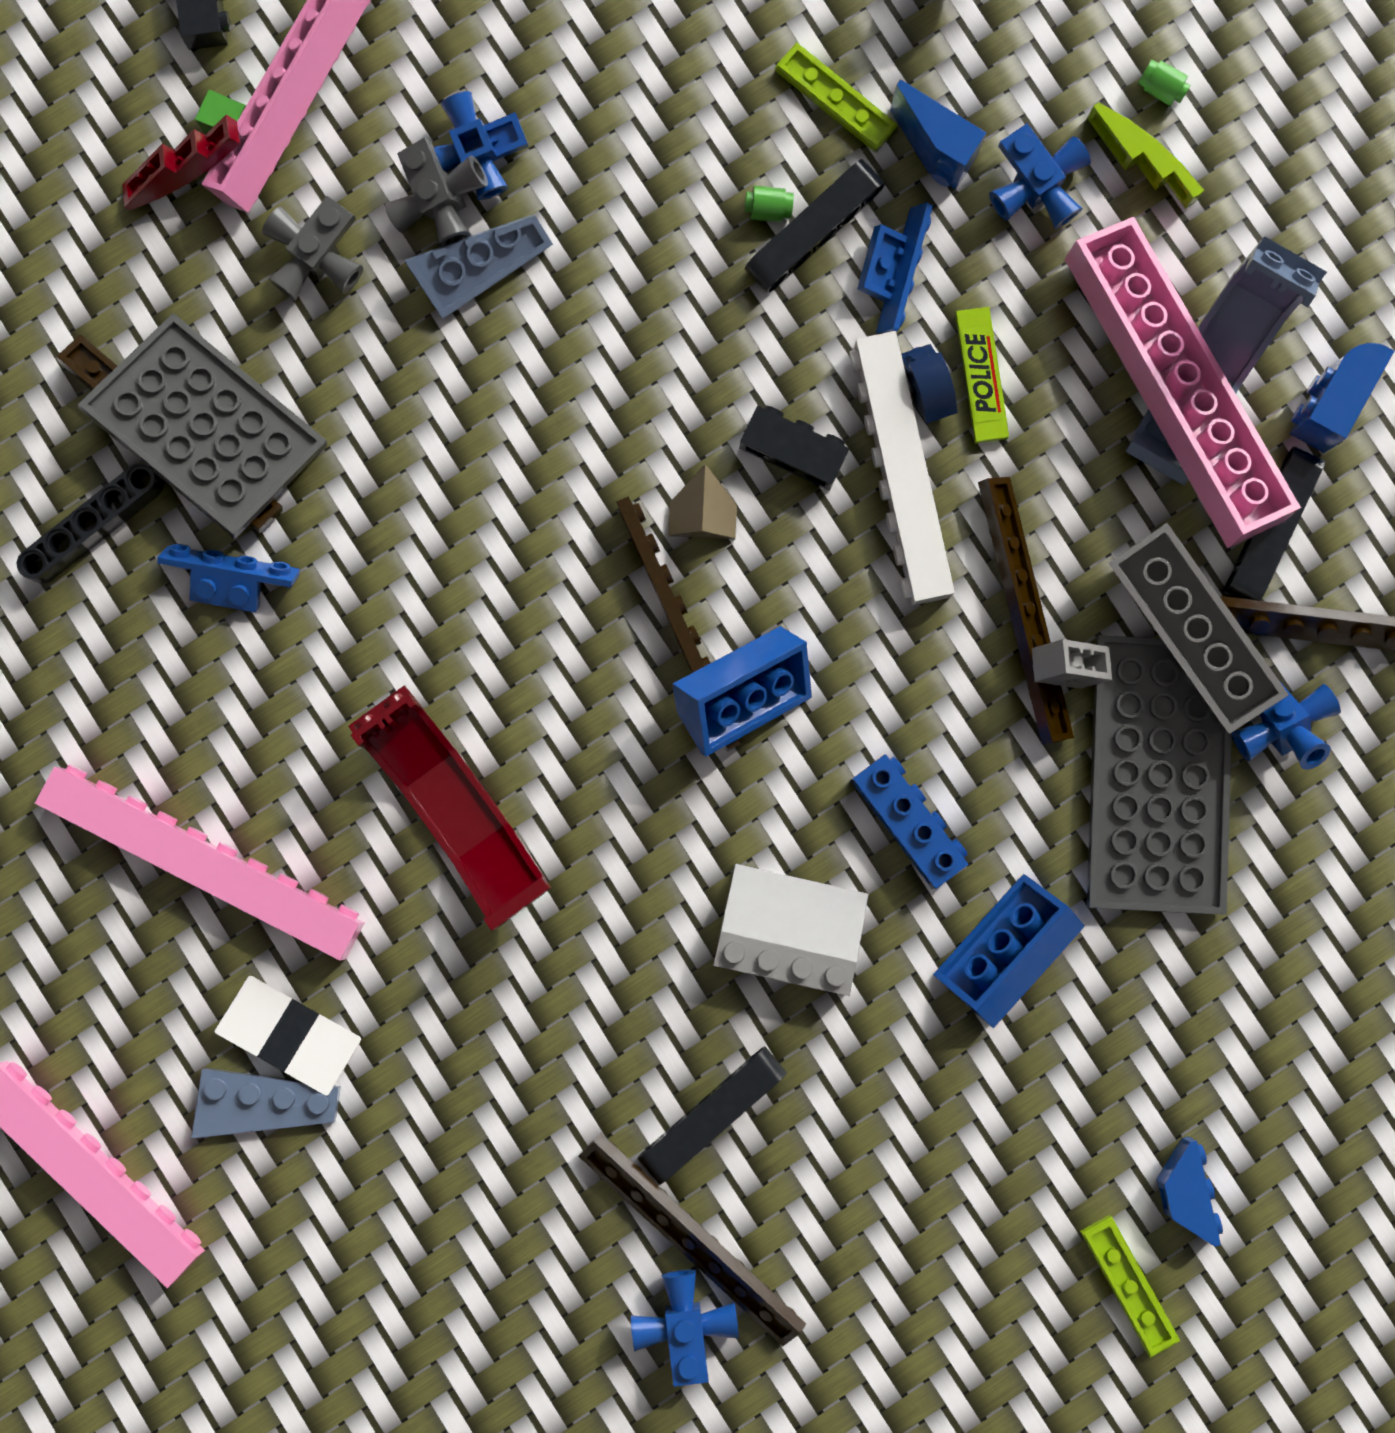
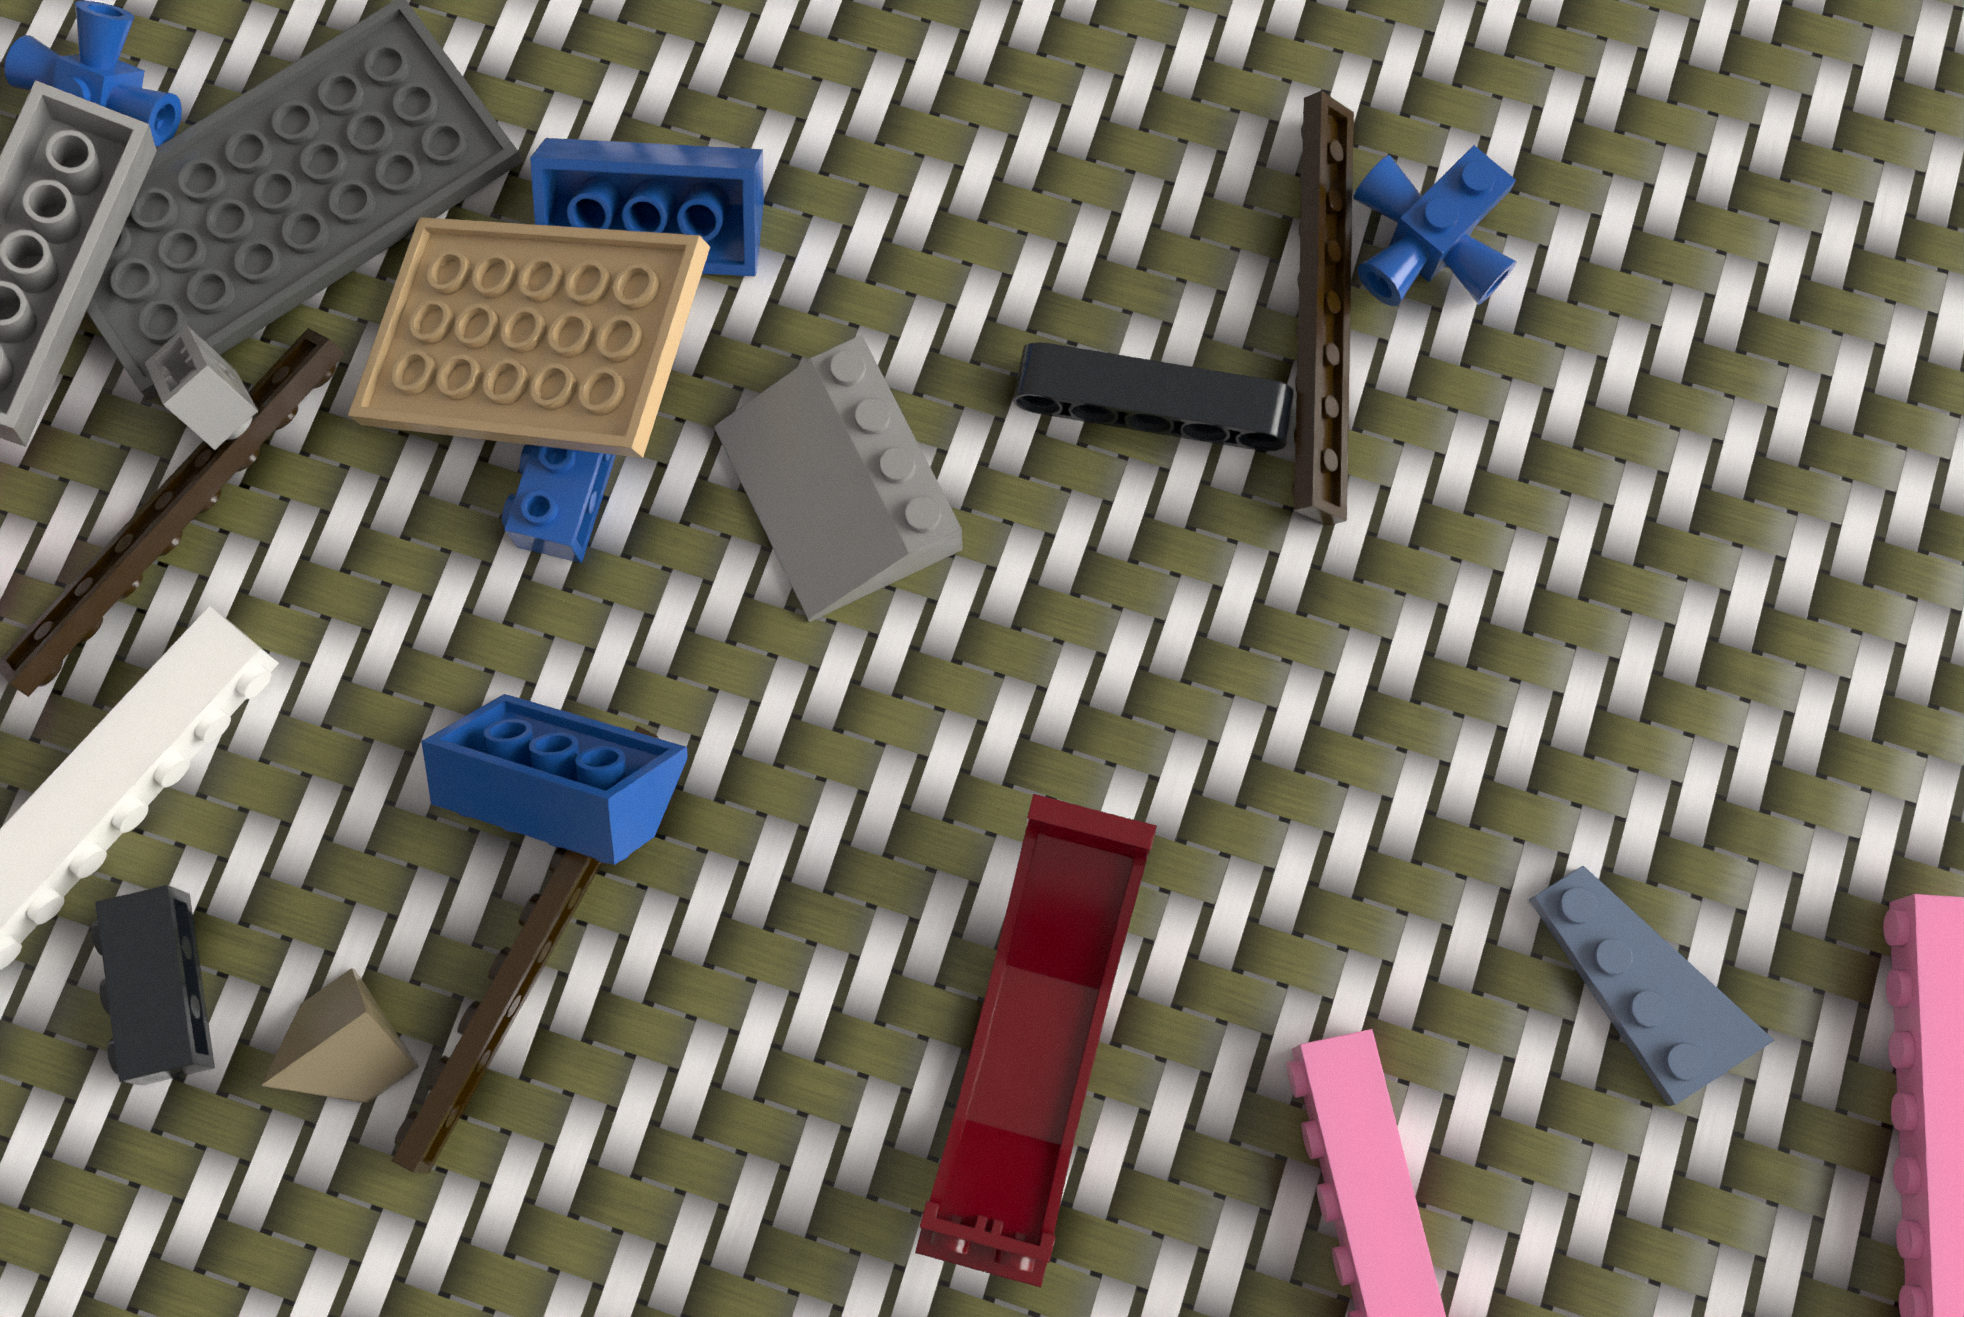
camera: 125 degrees left, 10 degrees down
white sticker [215,976,361,1096] -> none
none -> tan plate [348,217,710,458]

